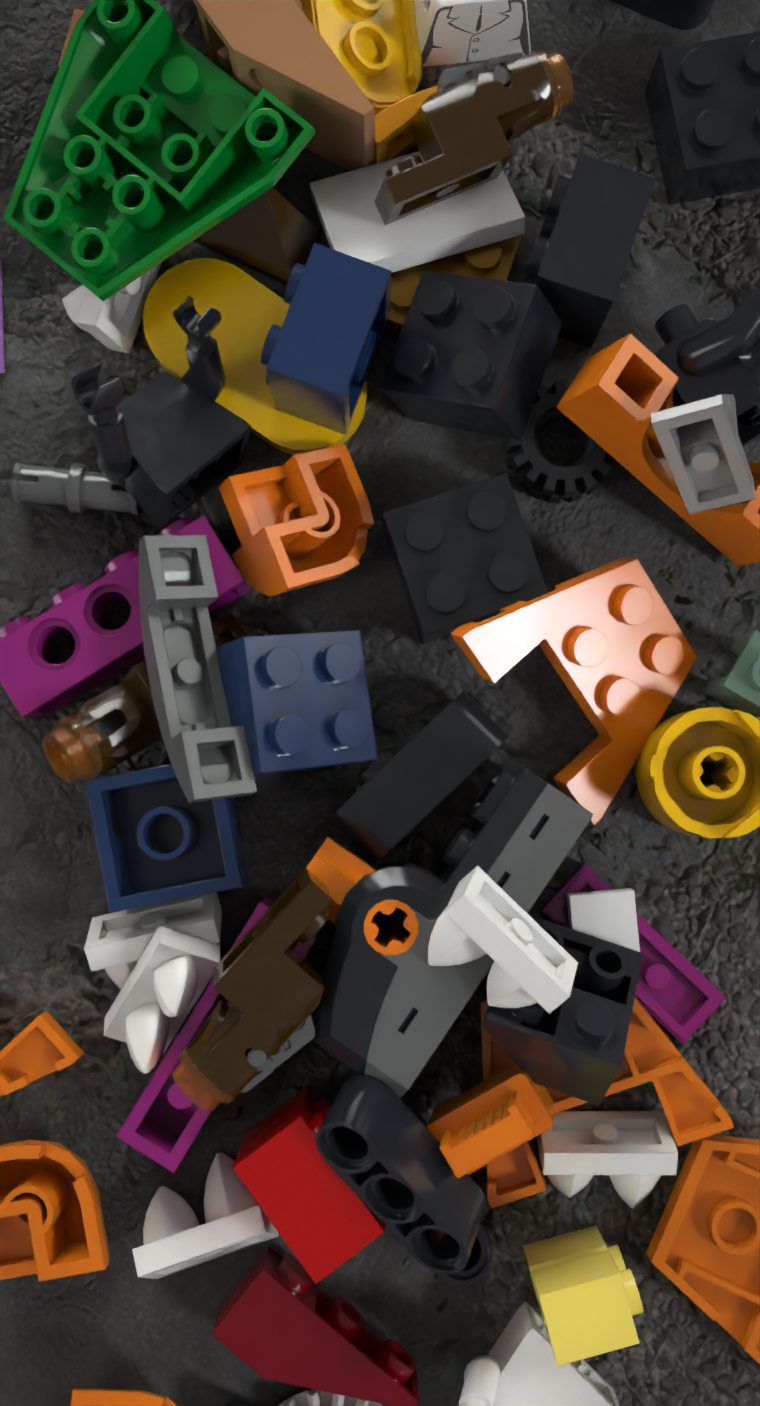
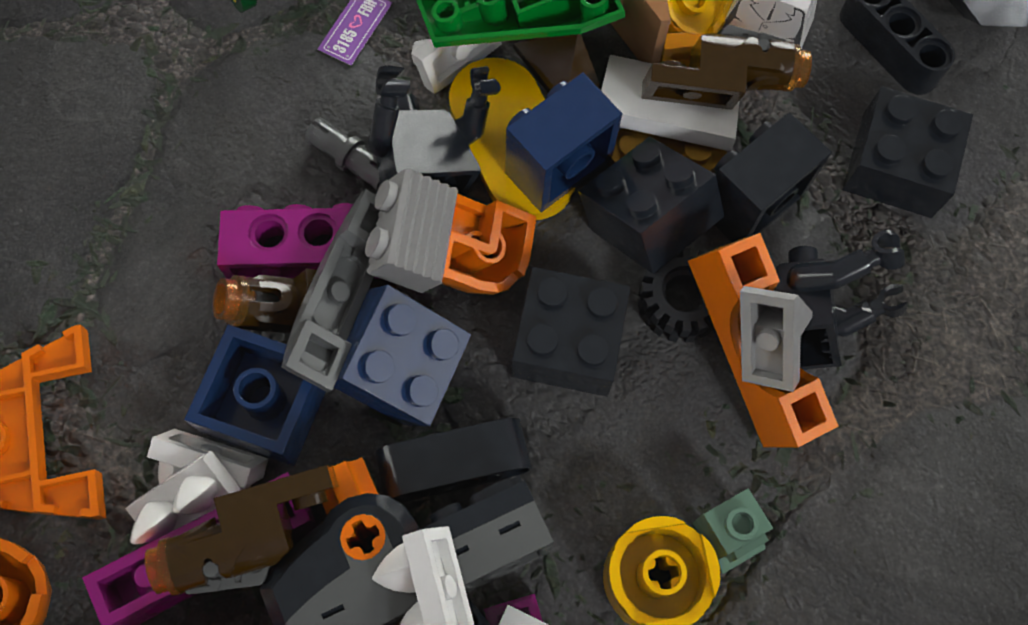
camera: 30 degrees right, 15 degrees down
wing [451,557,698,825] -> none
none -> light grey brick [365,169,458,293]

